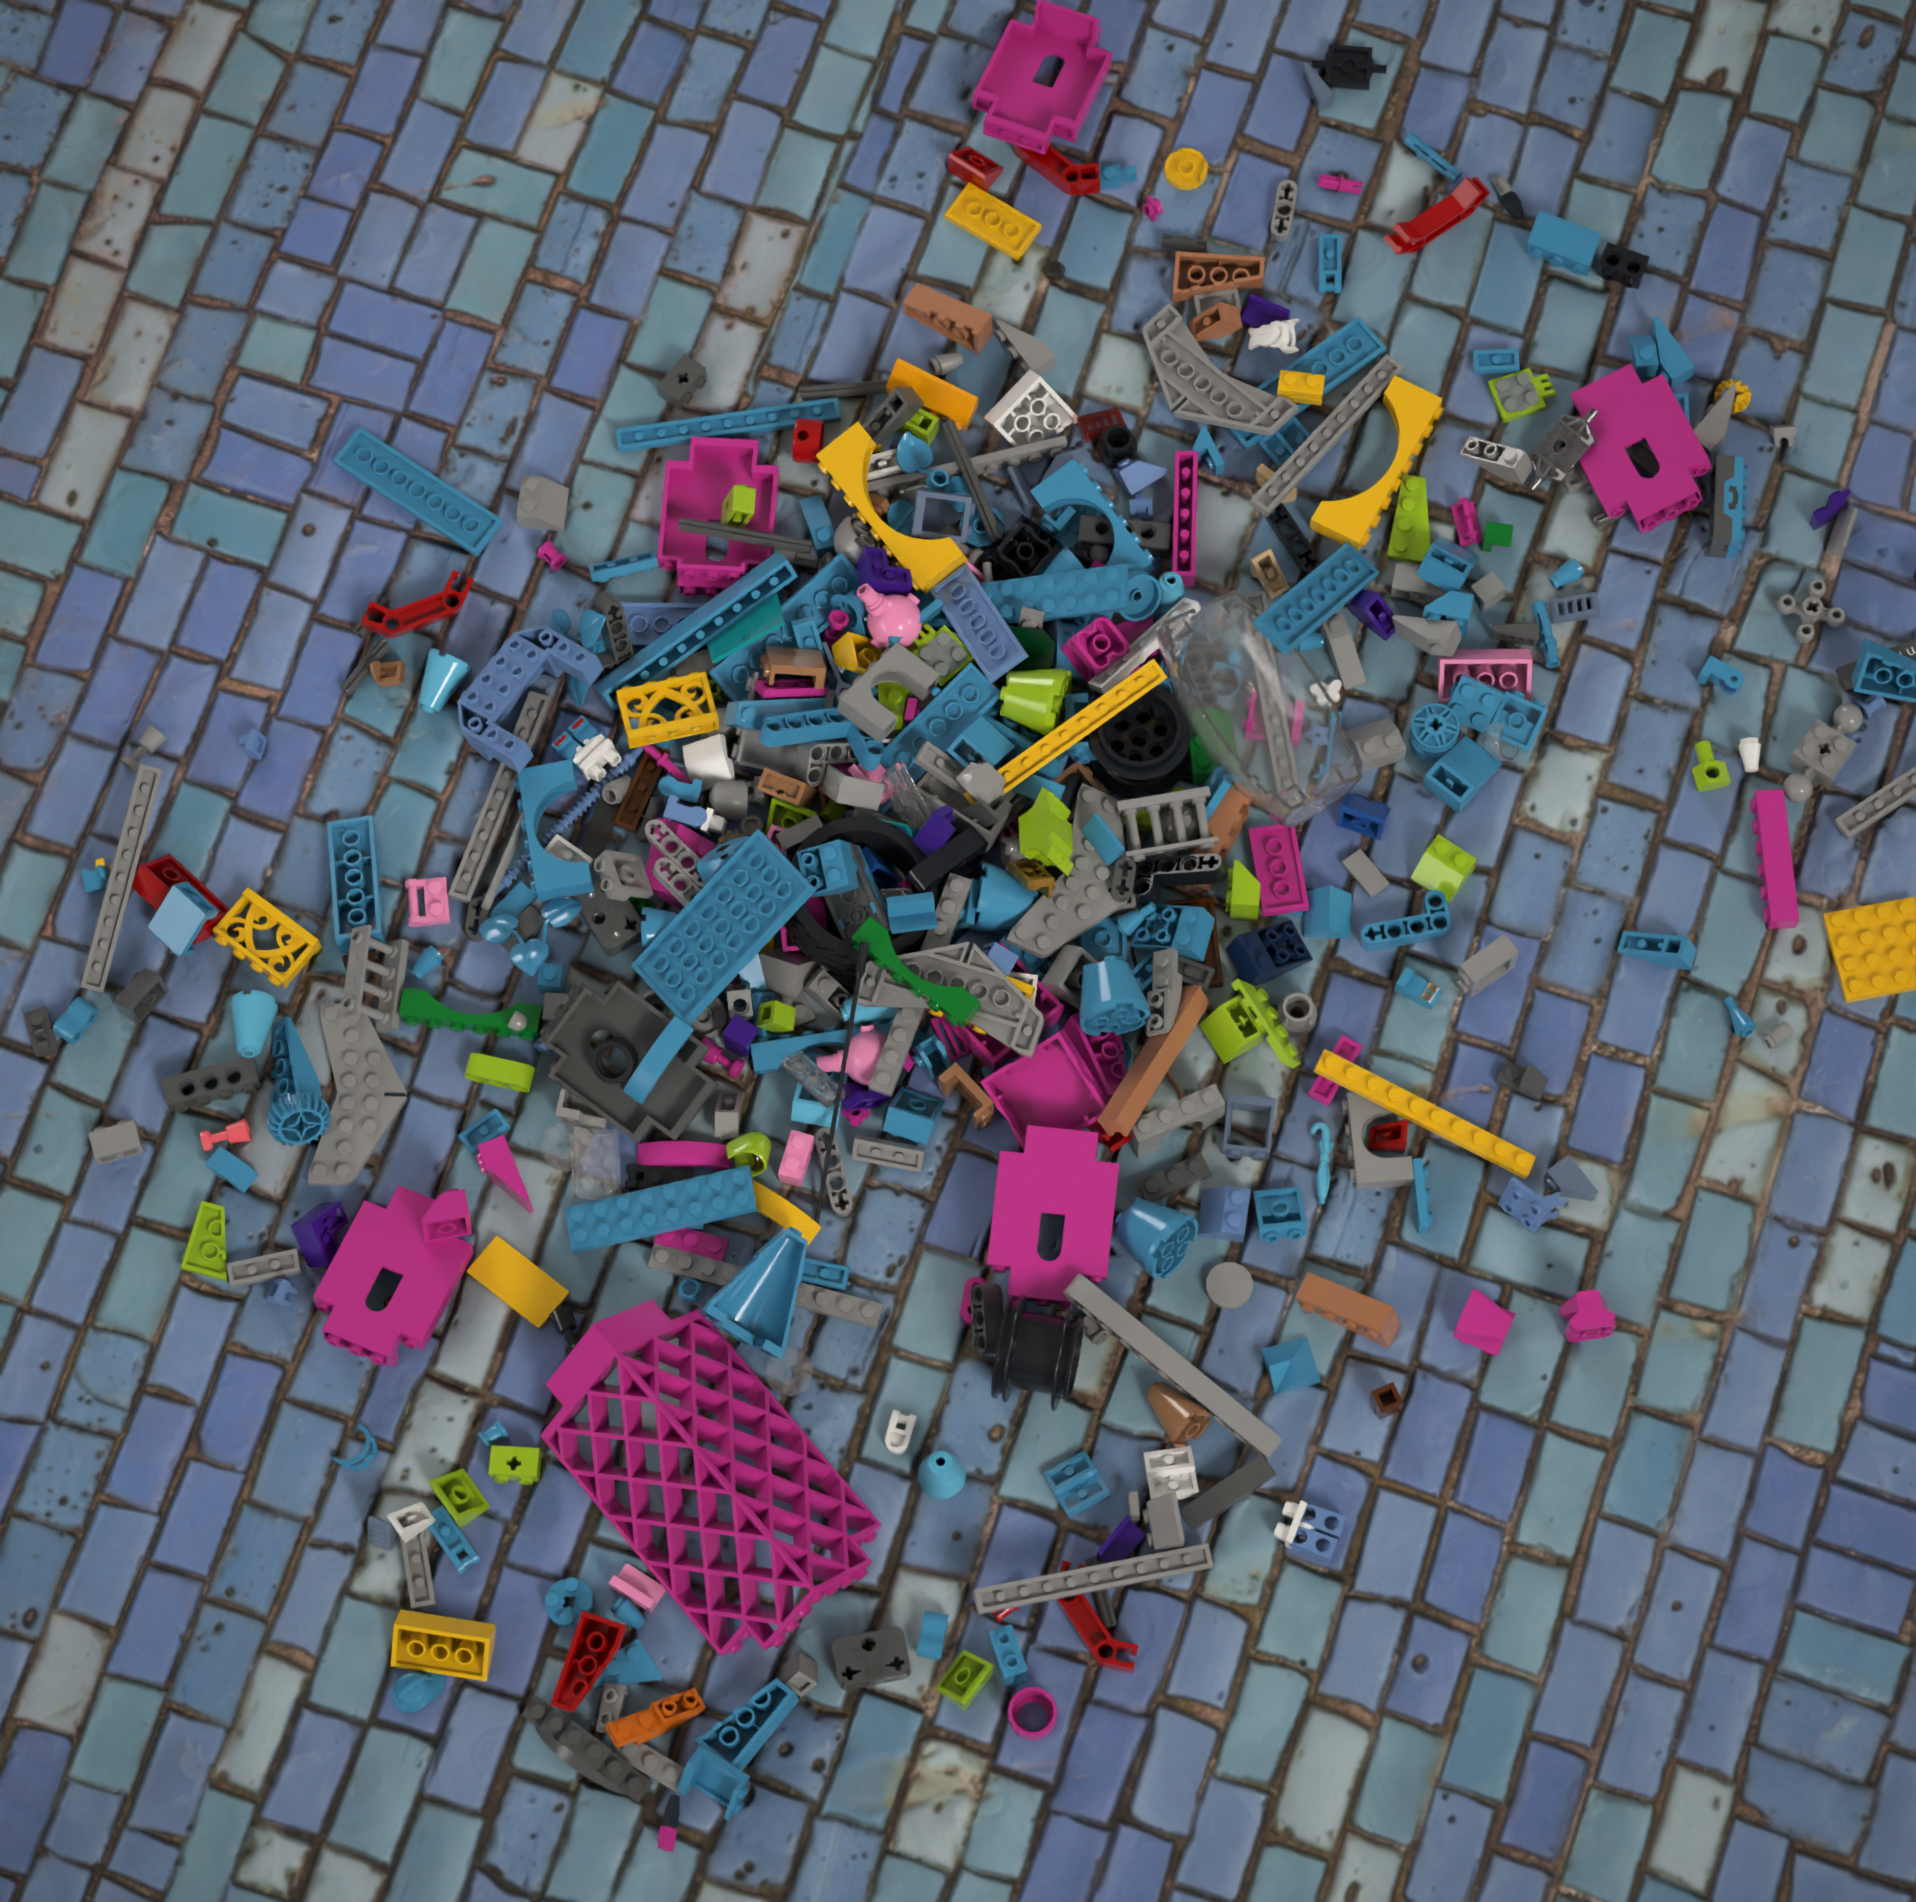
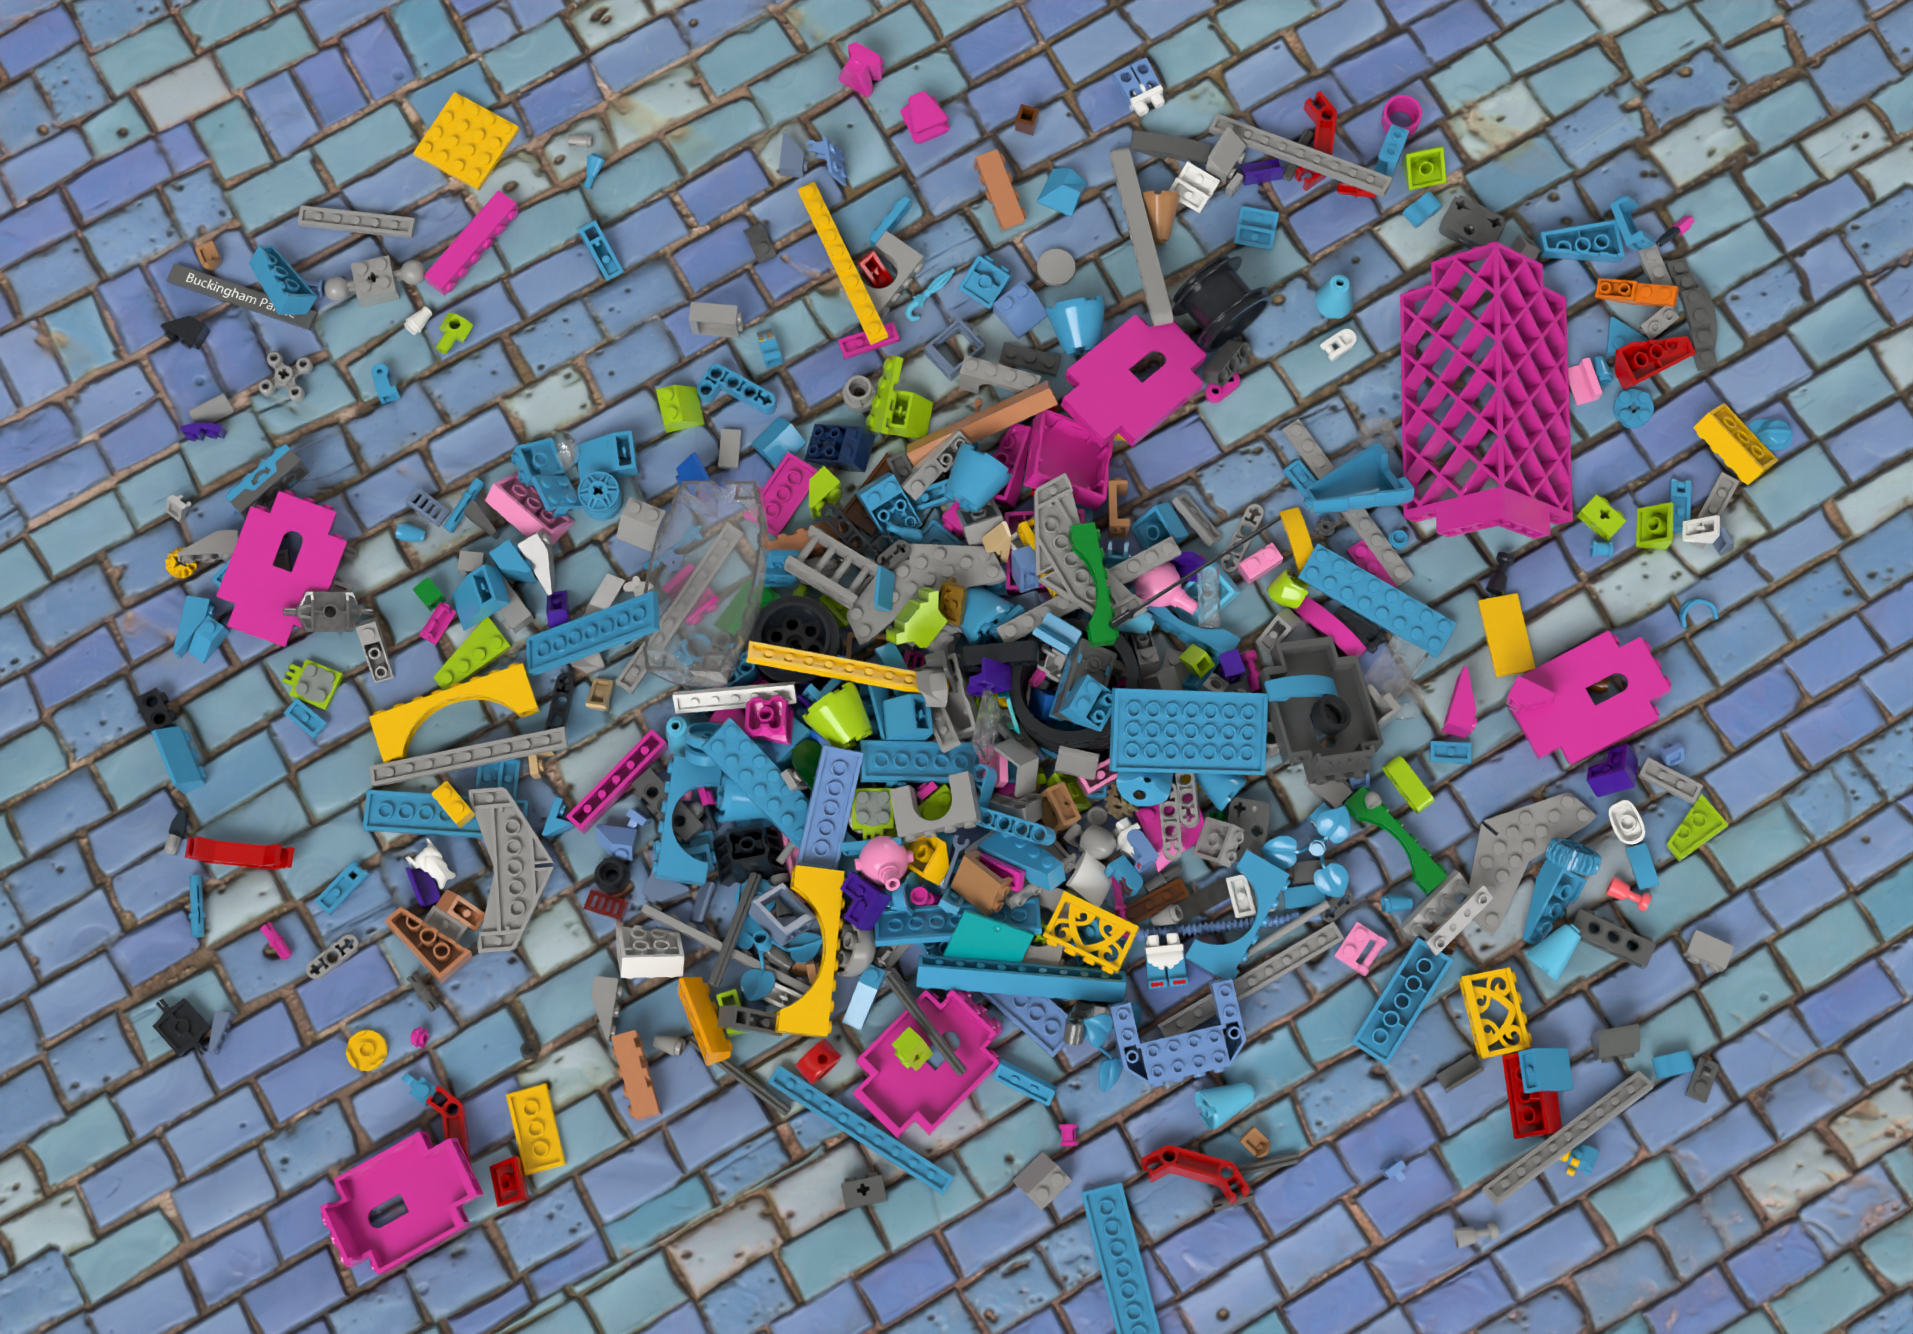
camera: 140 degrees left, 5 degrees up
none -> tan slope [982,521,1012,564]
none -> dark grey panel [1435,1054,1484,1094]
none -> white piece [1609,800,1645,845]

